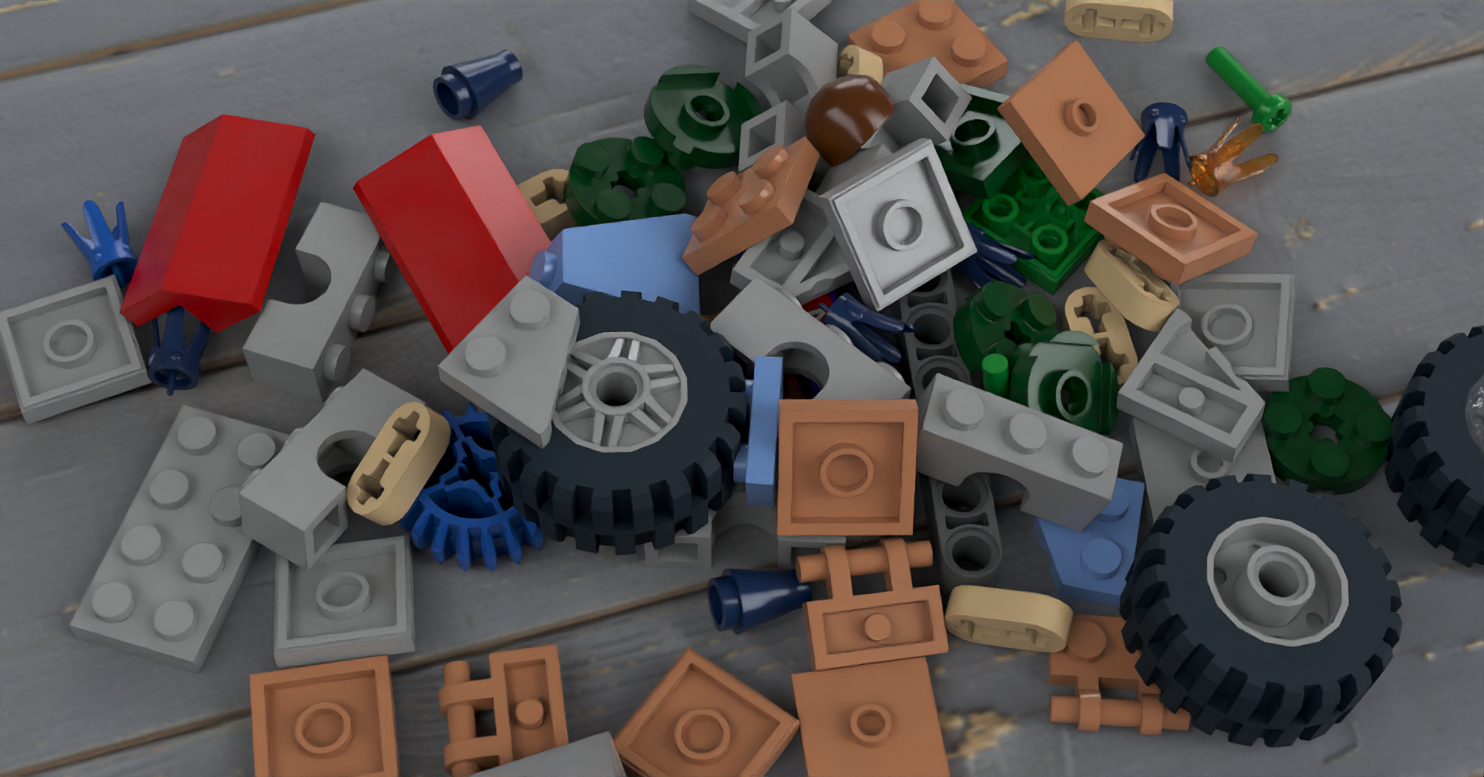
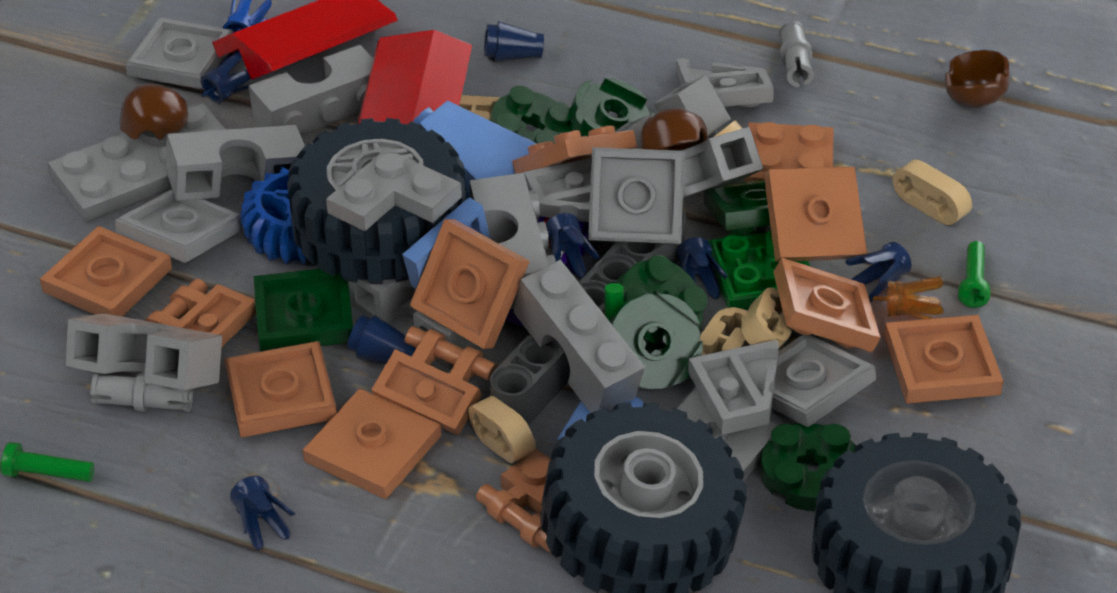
camera: 40 degrees right, 15 degrees down
tan beam [347,401,451,526] -> none
light grey wing [438,275,580,449] -> none
none -> reddish brown hair [119,84,189,140]
none -> dark green plate [253,269,353,352]
none -> light grey plate [326,149,462,231]
none -> nougat plate [884,315,1004,404]

